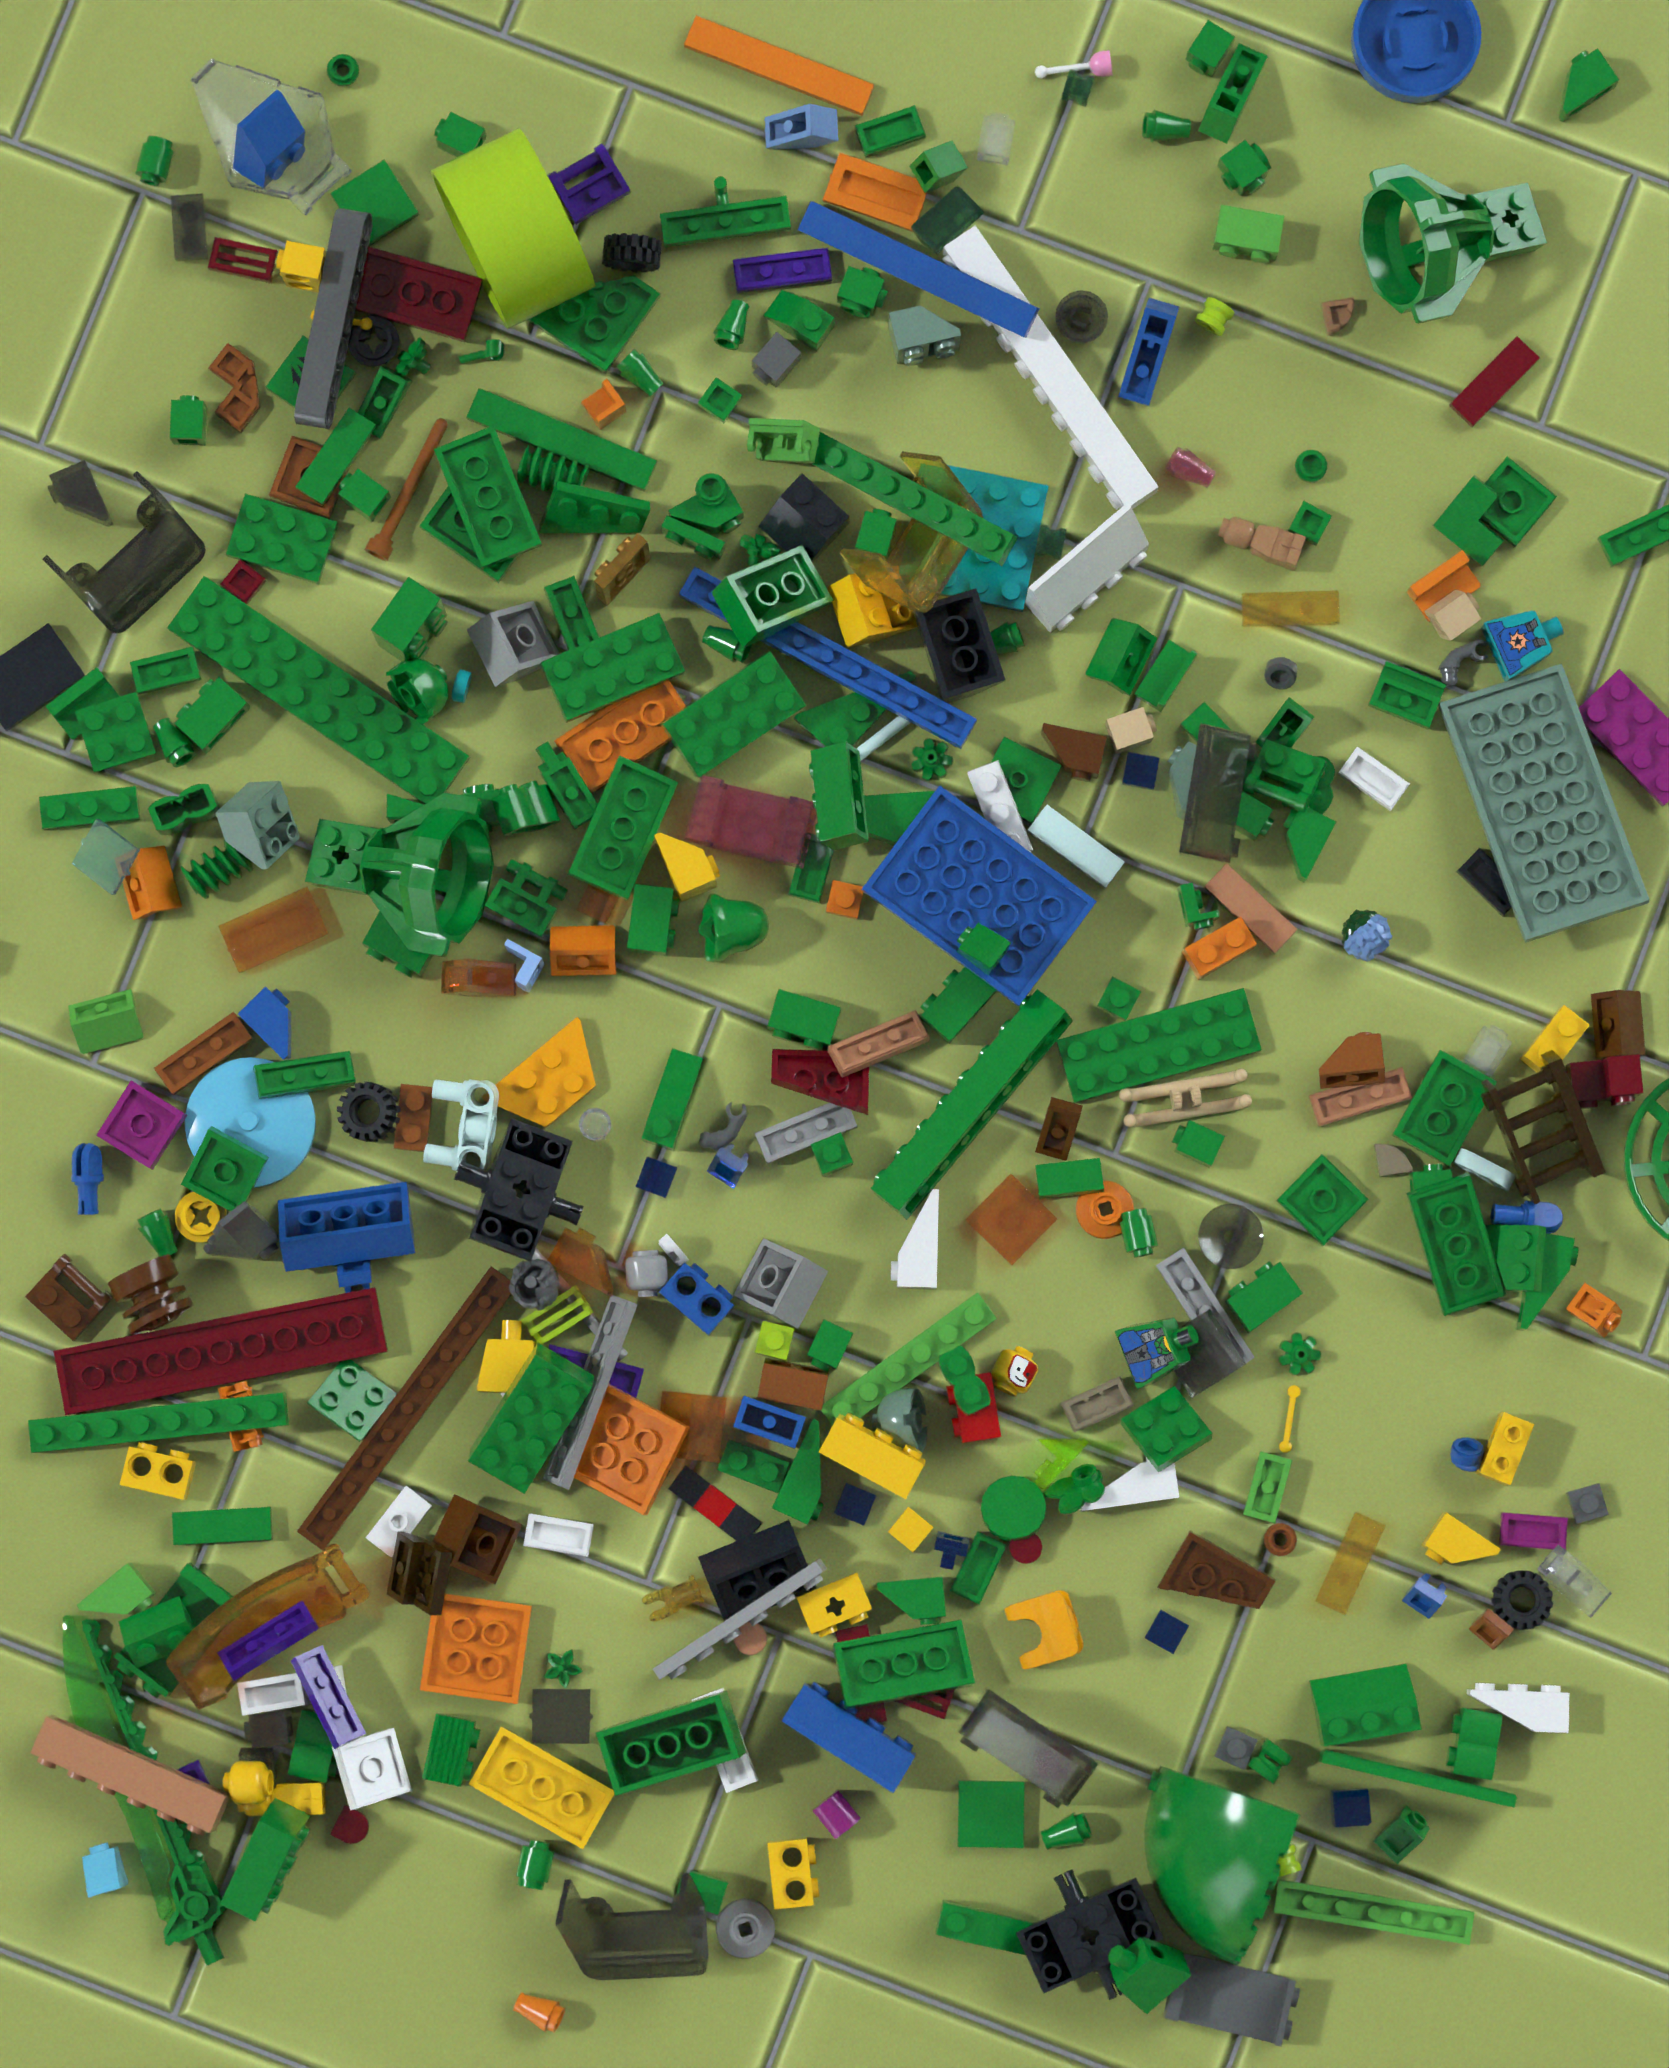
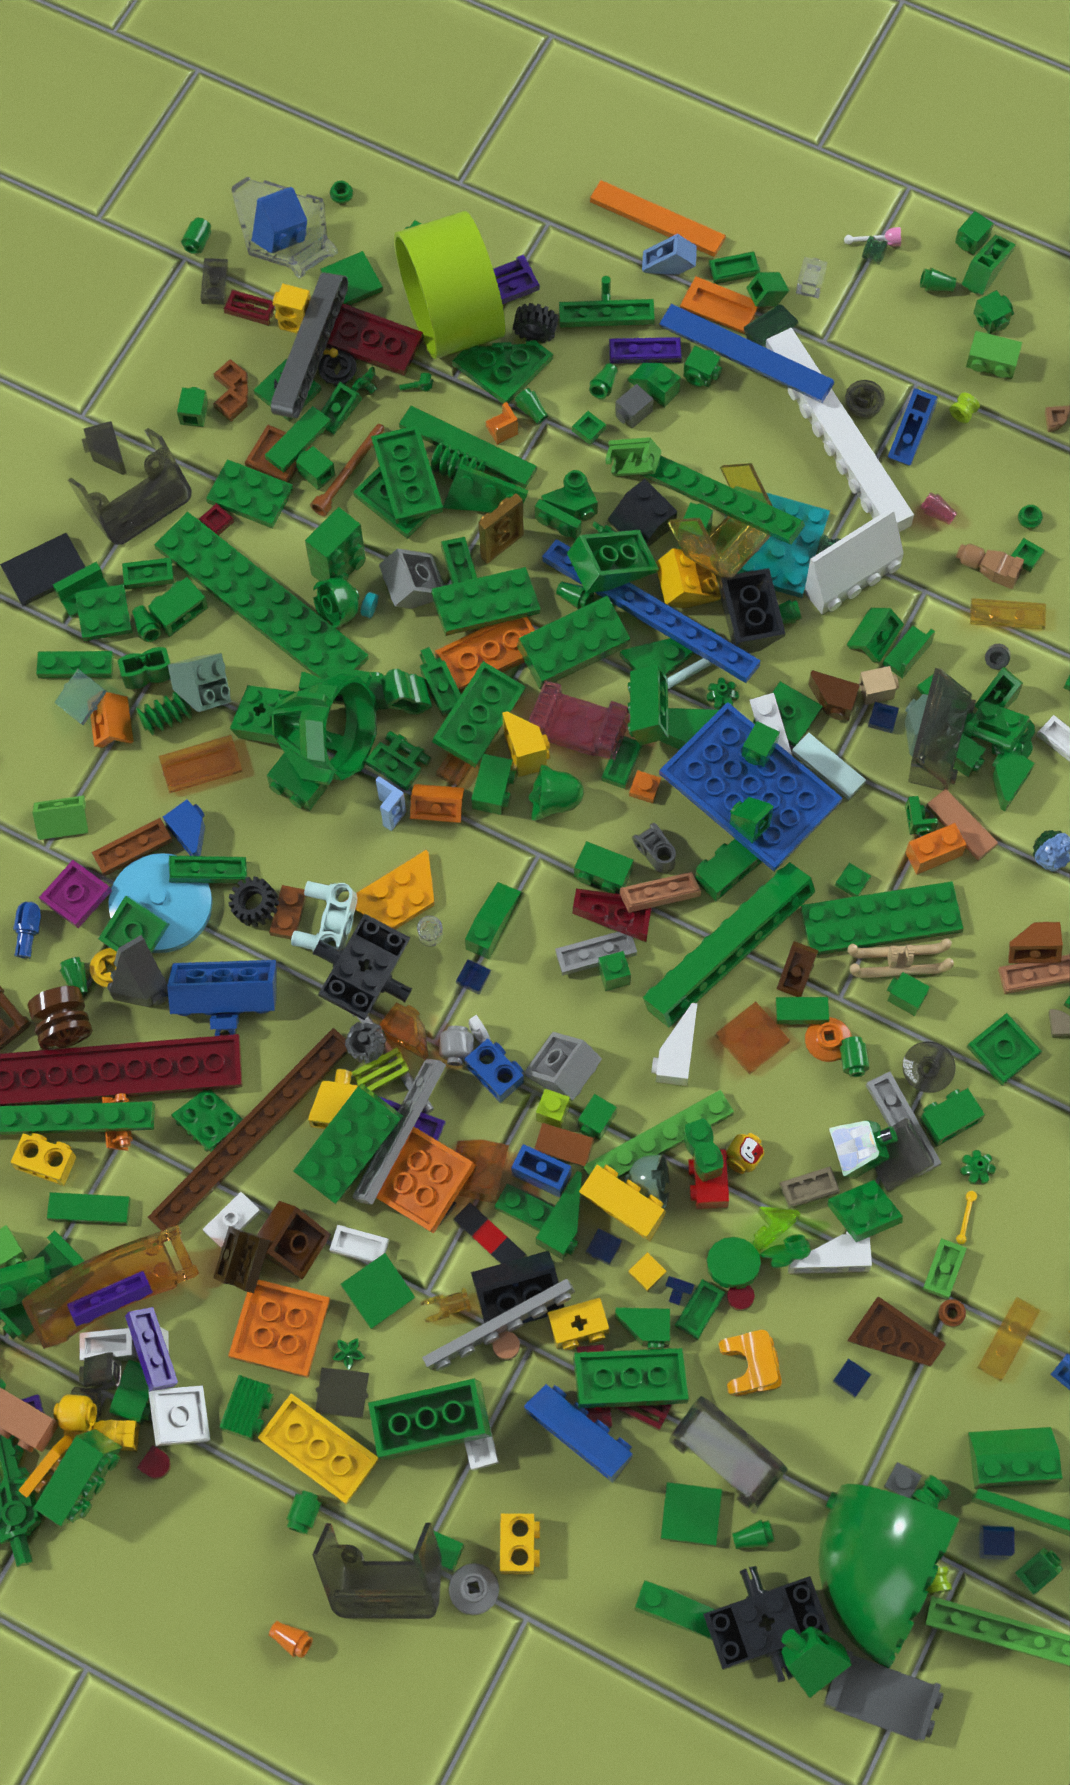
camera: 10 degrees right, 15 degrees down
clear orange slope [441,959,516,997] -> none
dark grey piece [699,1102,748,1152] -> none
clear blue tile [707,1143,749,1189] -> none
magenta piece [813,1790,861,1840] -> none
sand green slope [888,305,961,366] -> none
none -> light orange plate [18,1433,74,1498]
none -> green tile [340,1253,416,1329]
none -> dark grey piece [632,823,676,873]
none -> green brick [742,721,780,767]

